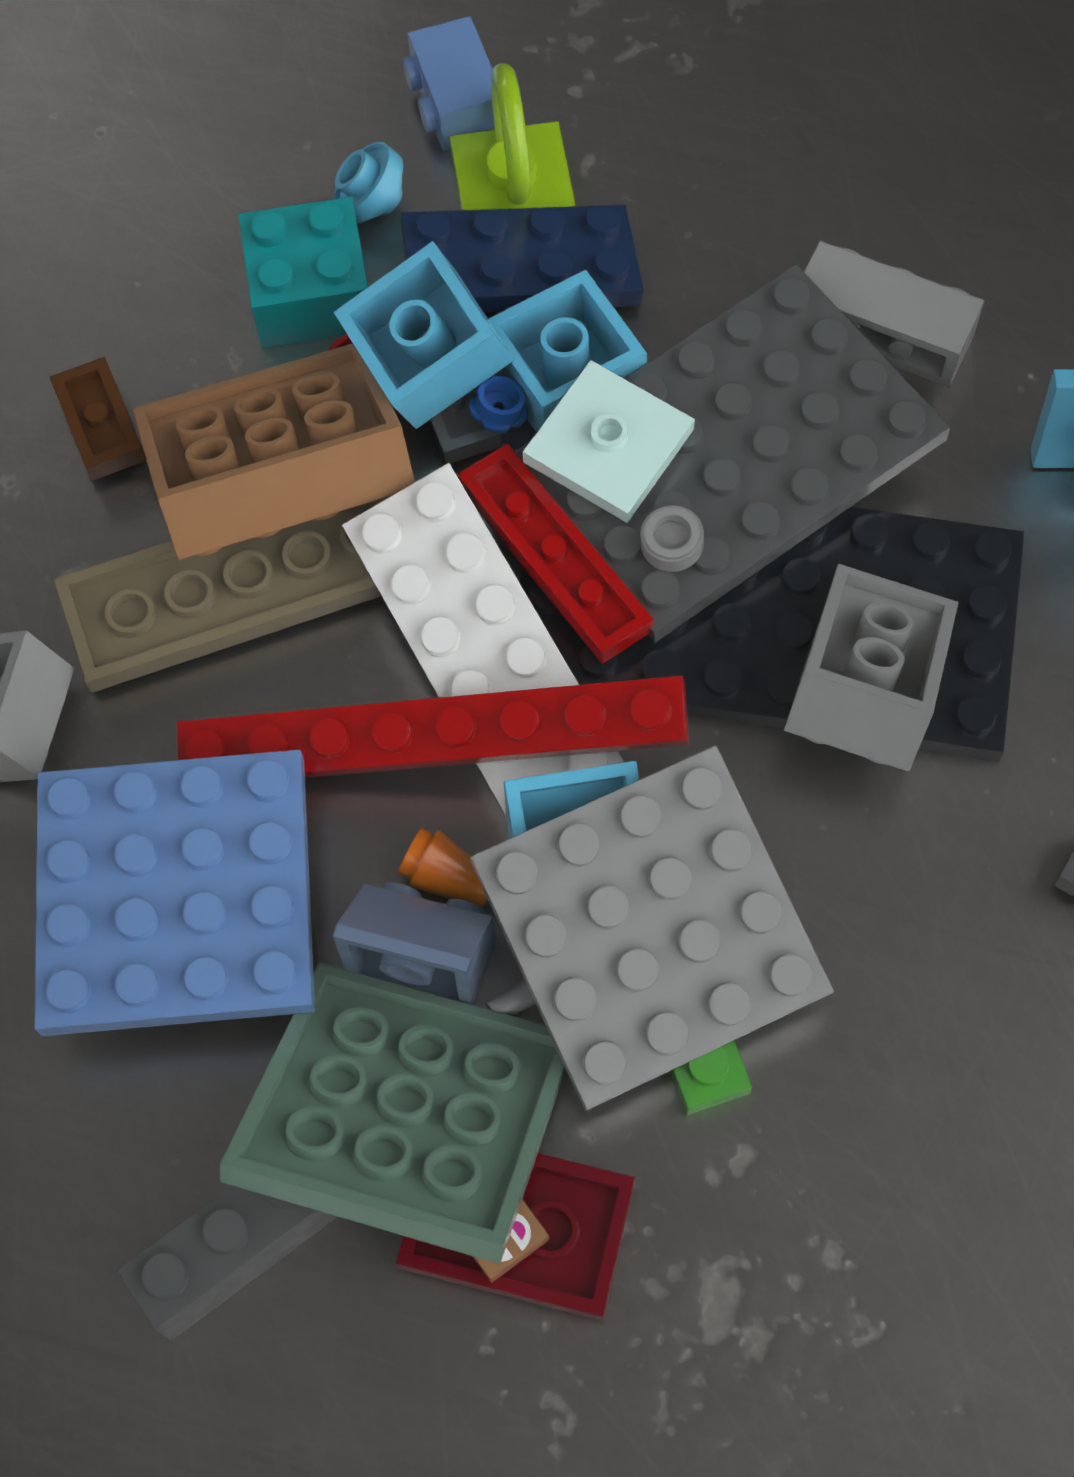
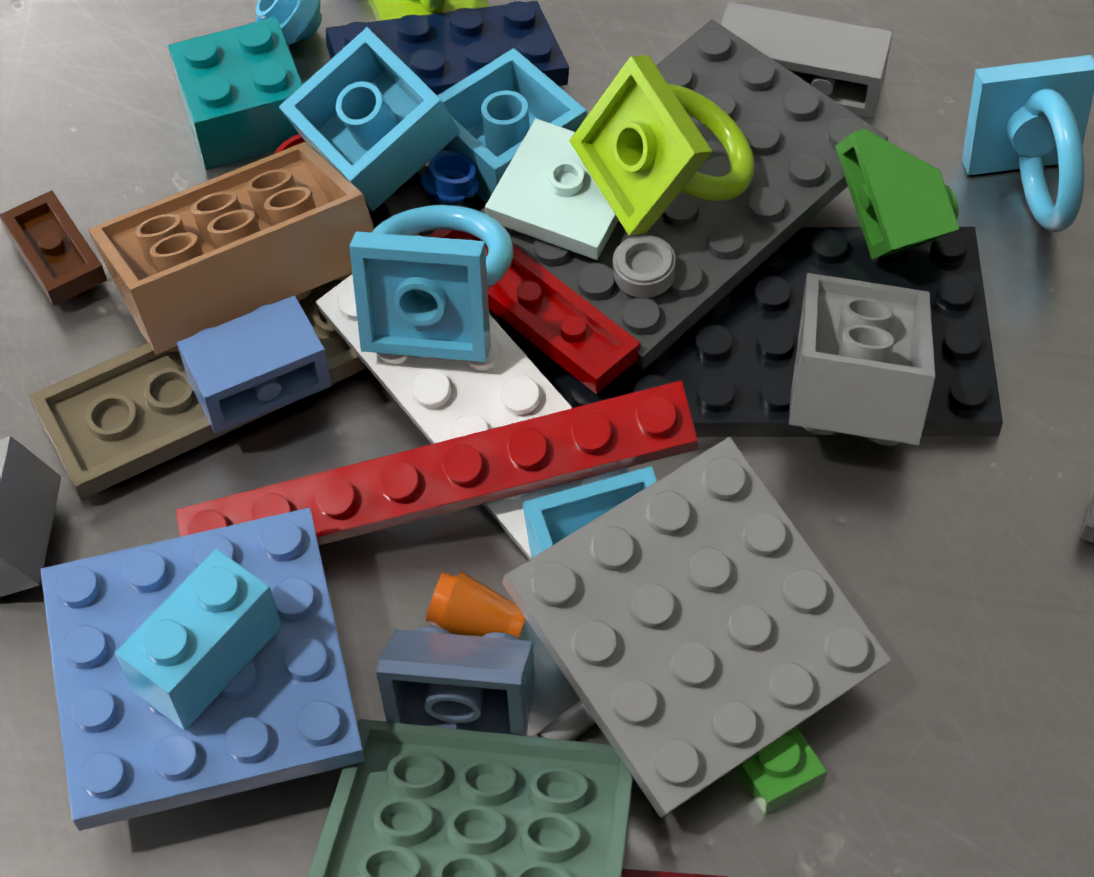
camera: 10 degrees left, 10 degrees down
none -> medium azure brick [114,548,282,731]
none -> medium blue brick [177,295,332,435]
none -> medium azure tile [349,205,514,362]
none -> lime tile [569,55,755,236]
none -> bright green slope [835,129,959,260]

